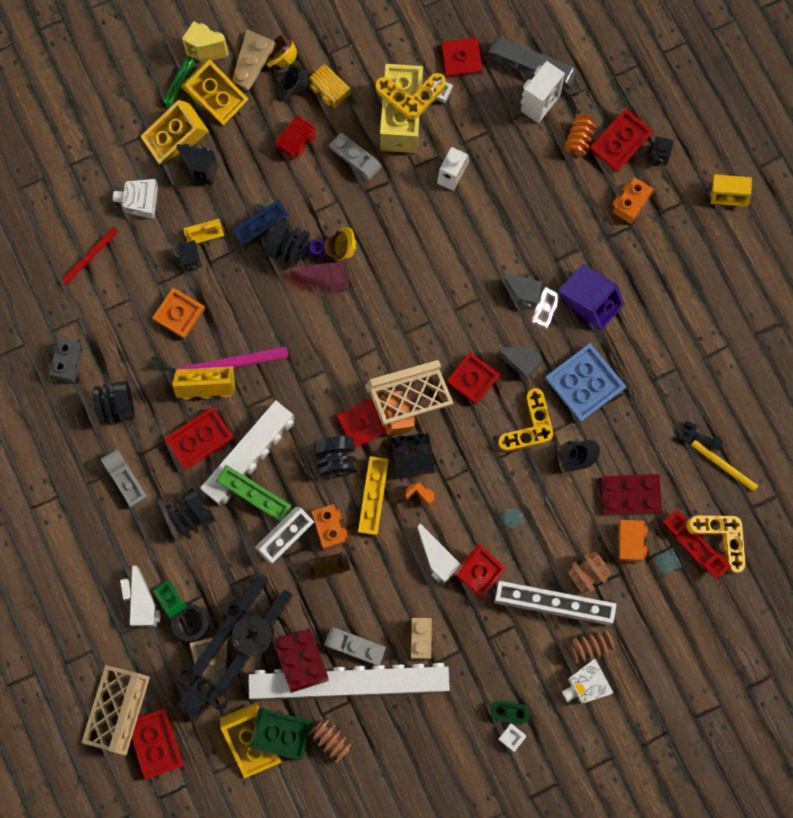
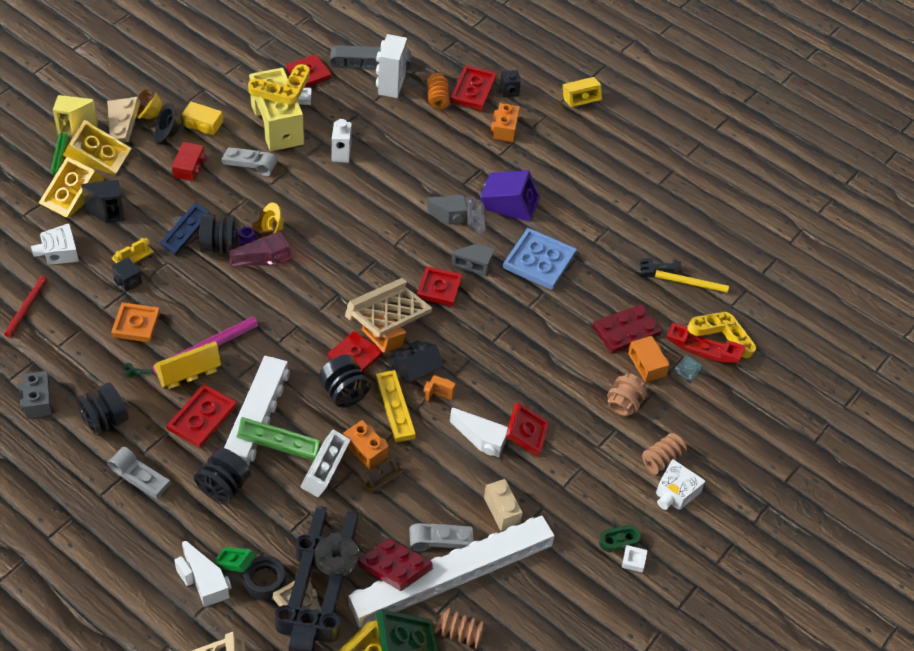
camera: 30 degrees left, 25 degrees down
white brick [494,581,616,626] -> none
yellow beam [498,388,553,452] -> none
clear light blue plate [503,508,523,528] -> none
black piece [556,440,600,472] -> none

